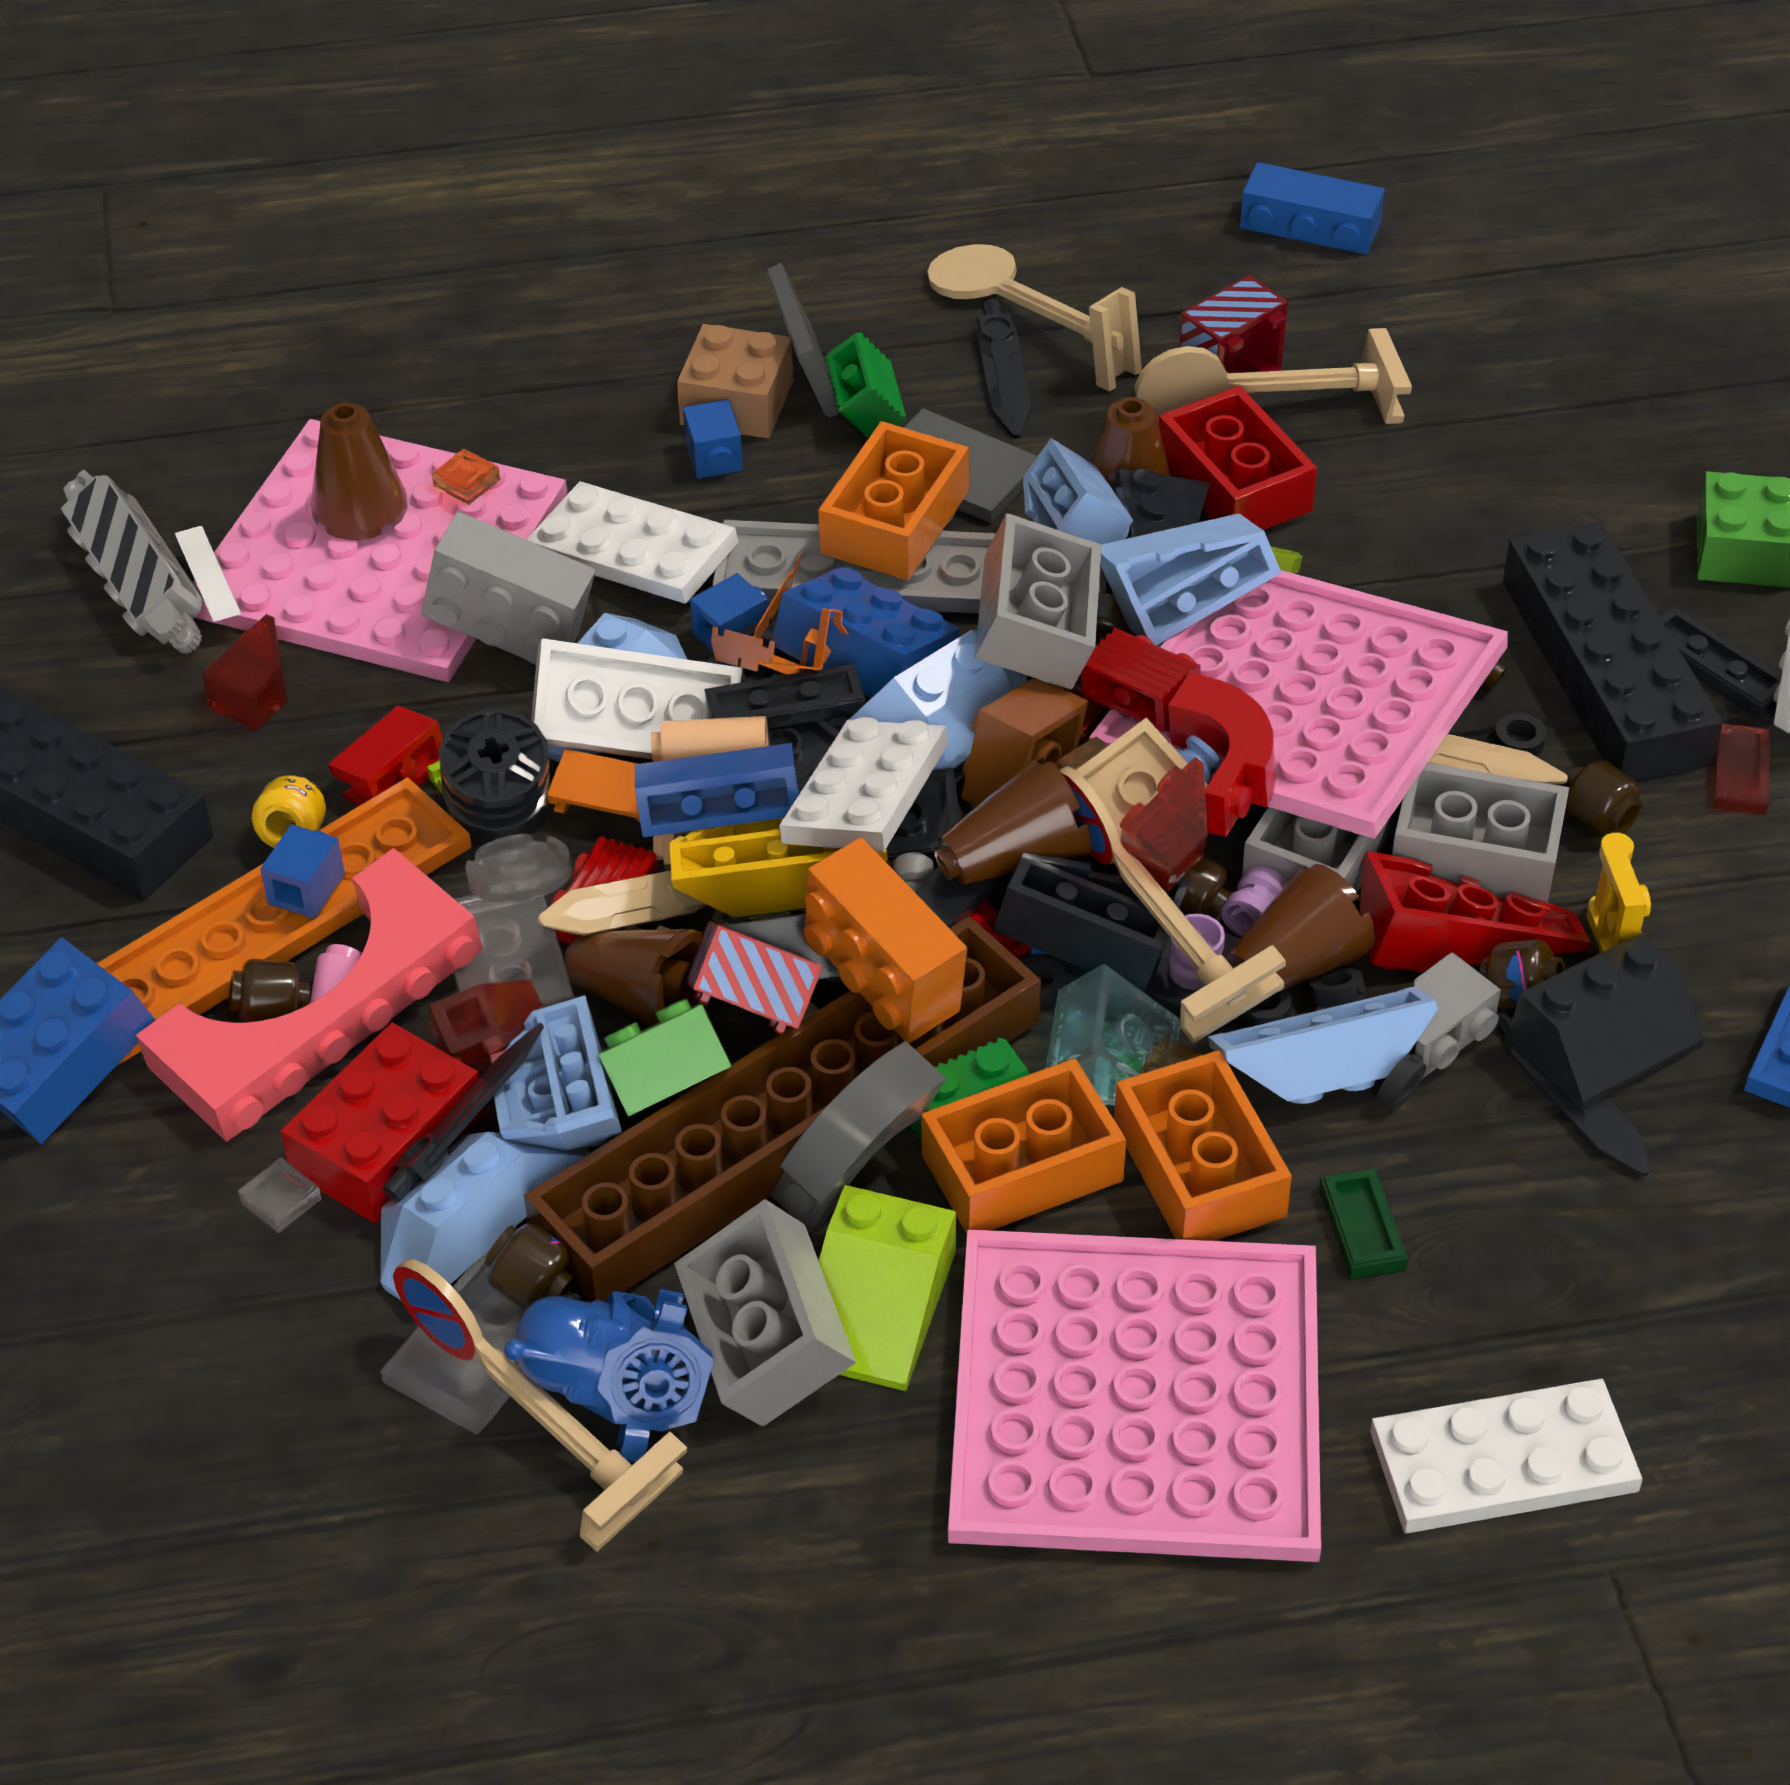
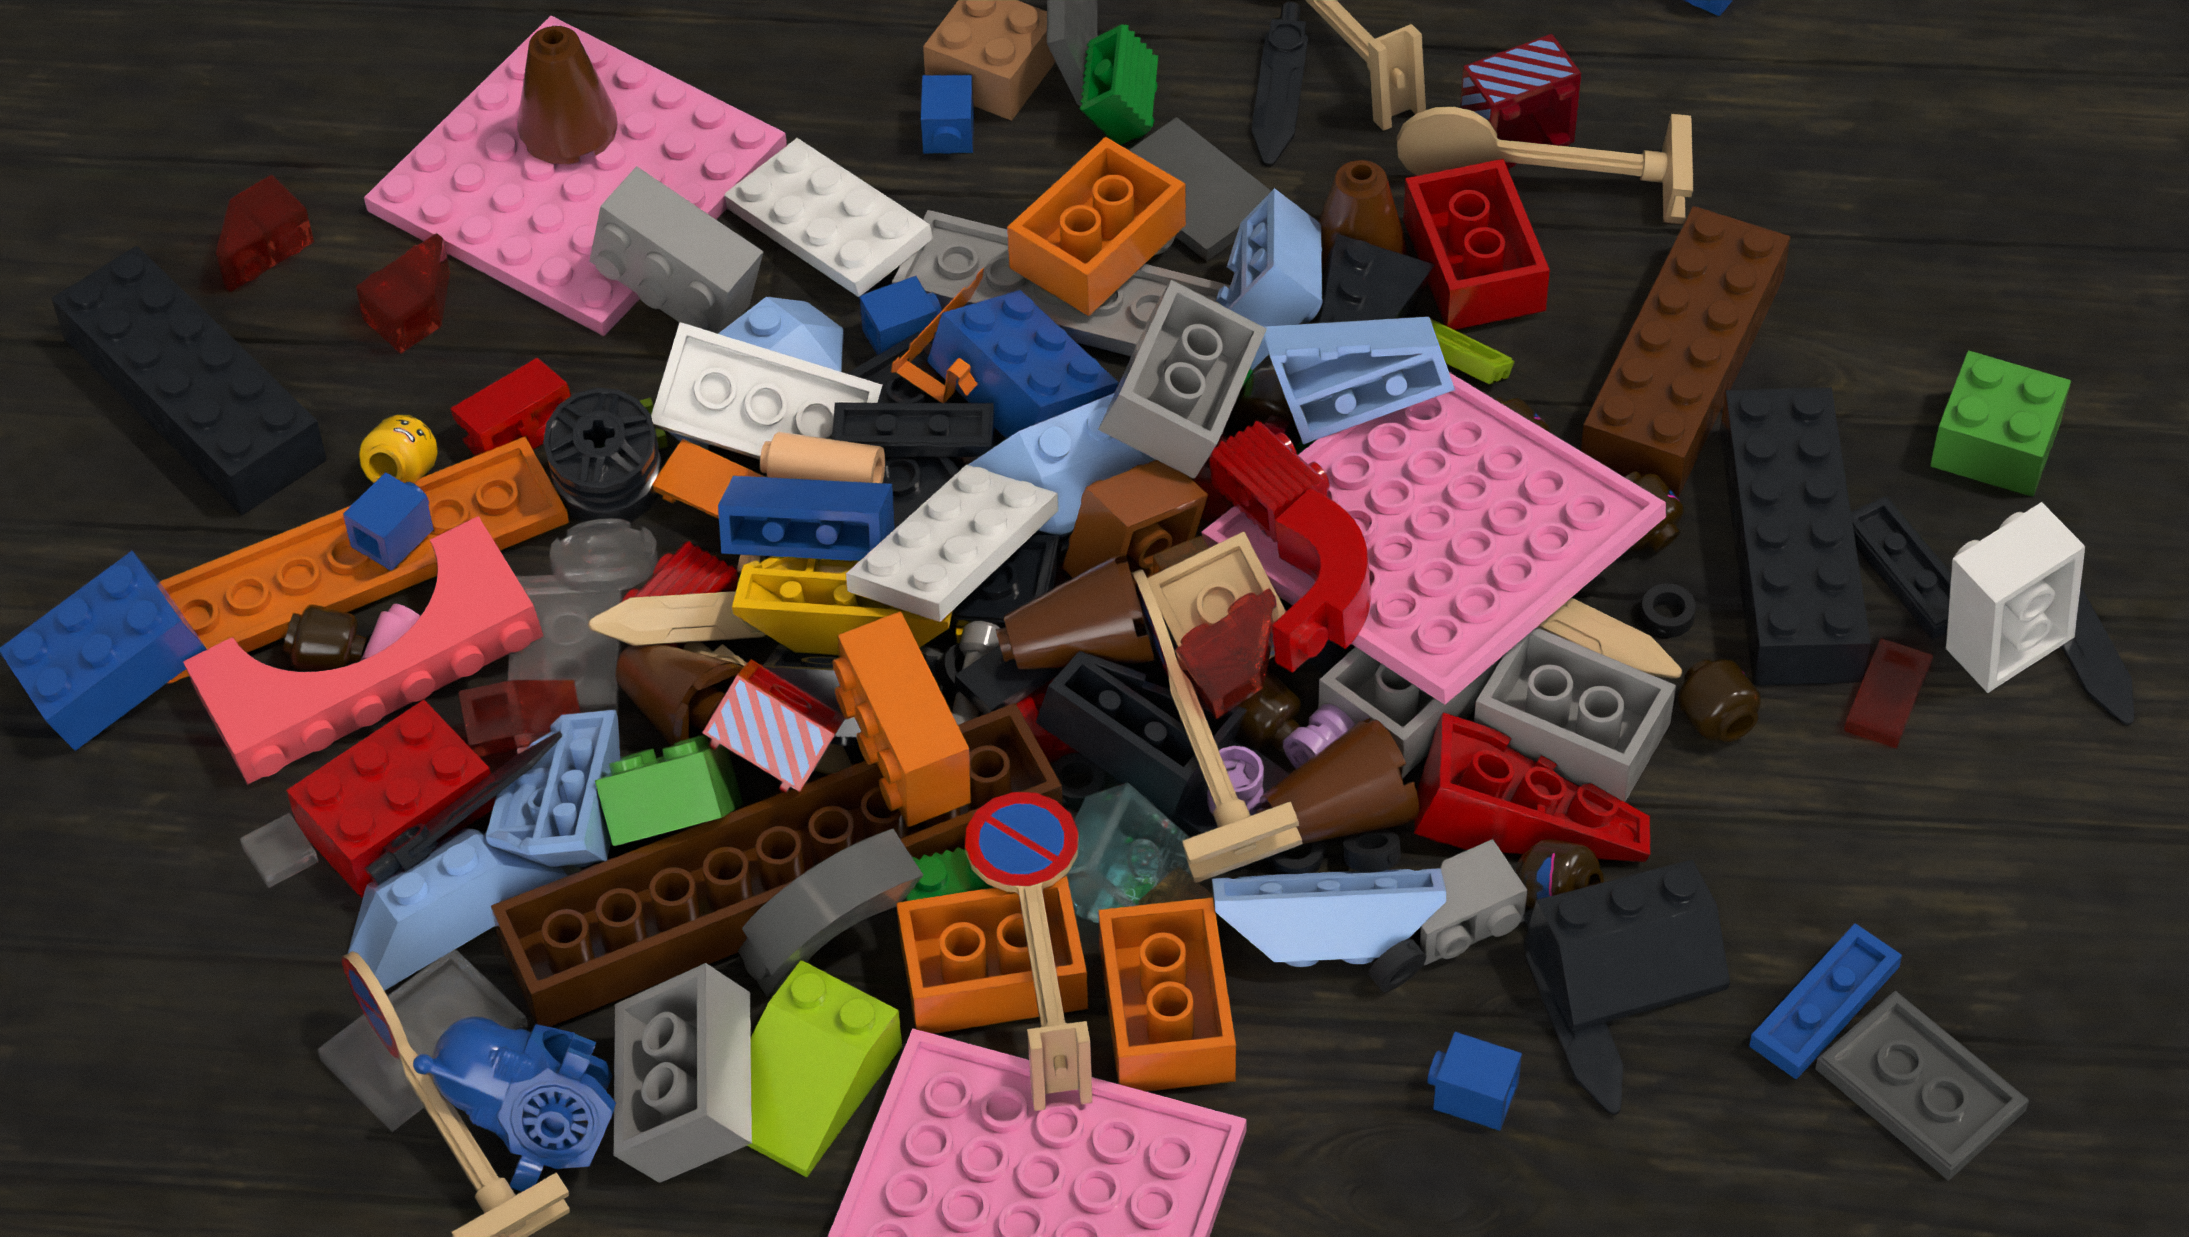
camera: 15 degrees right, 5 degrees up
light grey hinge [61,469,204,654] -> none
white sticker [175,526,241,622] -> none
clear orange tile [432,448,501,505] -> none
dark brown head [485,1224,575,1310] -> none
orange piece [711,608,849,672] -> none
medium blue bush [1176,735,1222,784] -> none
dark green tile [1319,1168,1408,1280] -> none
yellow plate [1586,833,1651,953] -> none
none -> clear red slope [216,174,314,292]
none -> piece [965,792,1093,1111]
none -> blue brick [1427,1032,1522,1131]
none -> reddish brown brick [1581,206,1791,497]

